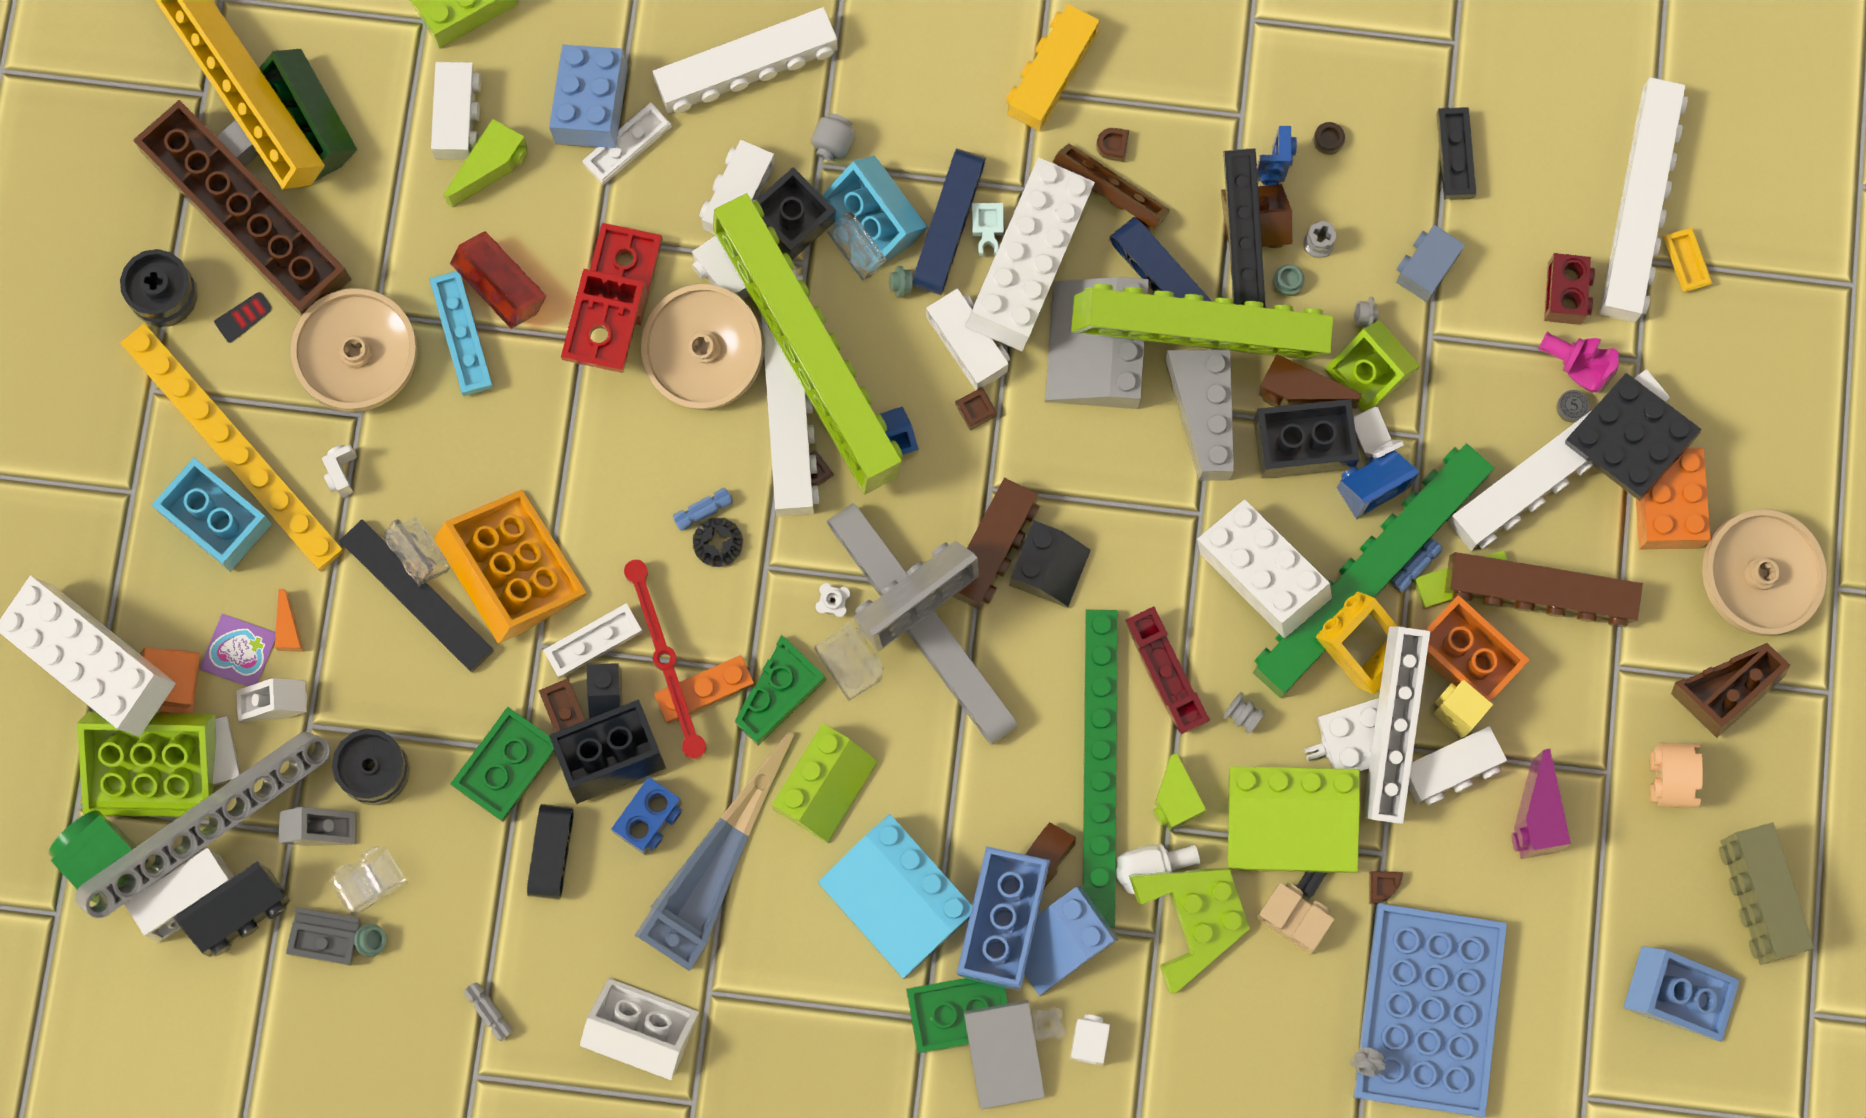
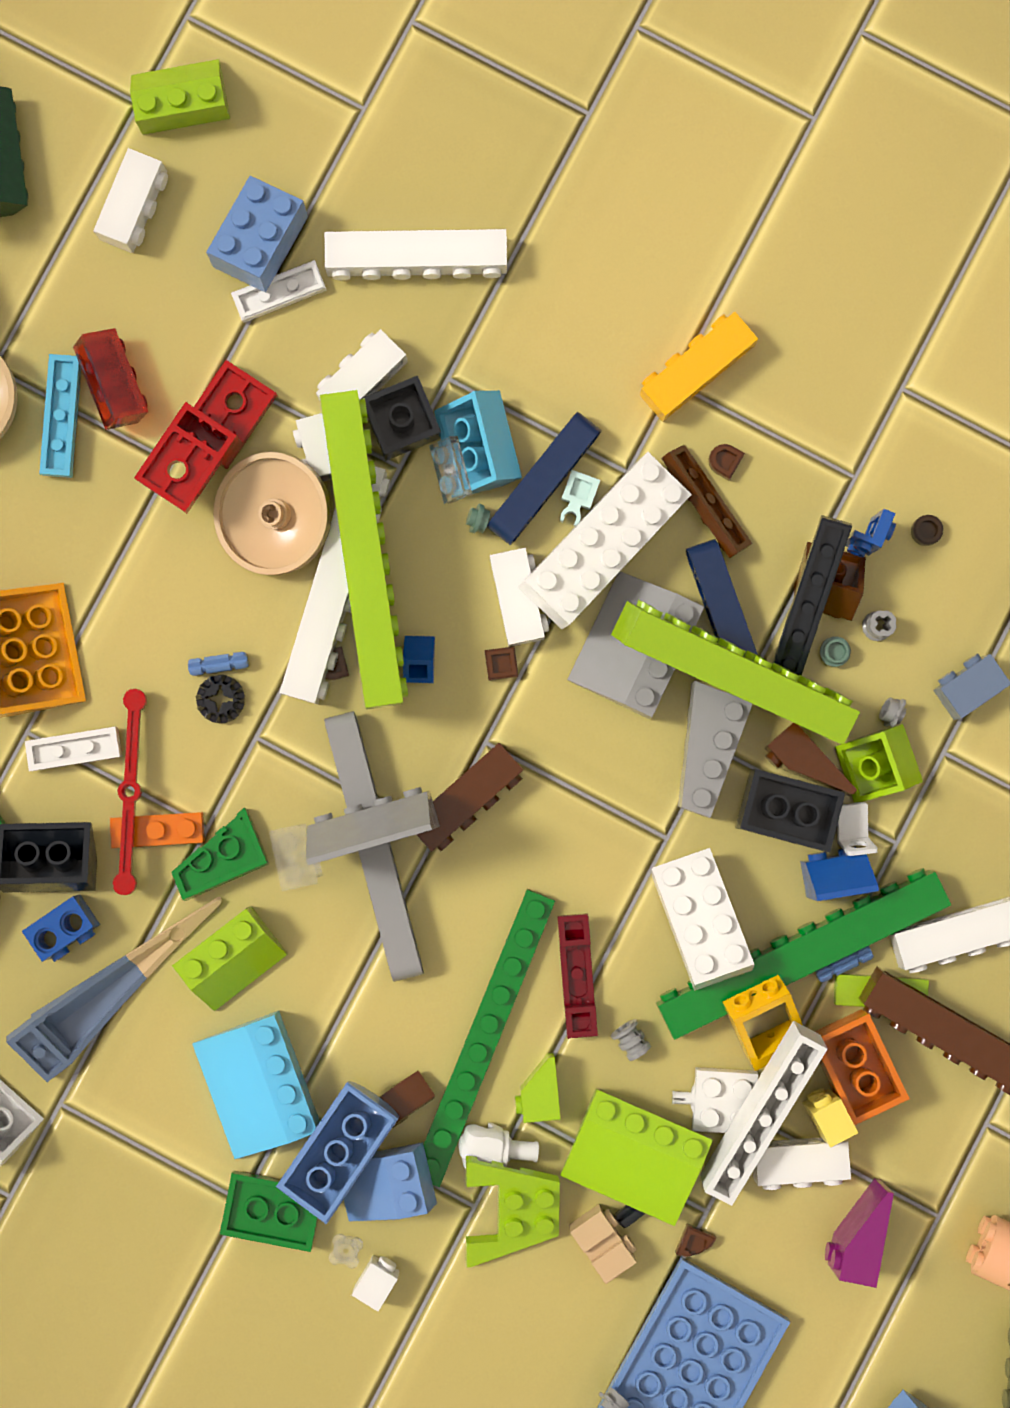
camera: 20 degrees right, 10 degrees up
lime slope [443,119,528,207] -> none
reddish brown plate [538,678,585,732] -> none
black slope [586,663,623,718] -> none
light grey head [811,113,856,162] -> none
white plate [816,583,850,618] -> none
light grey tile [964,1000,1045,1109] -> none
black slope [1009,520,1091,608] -> none

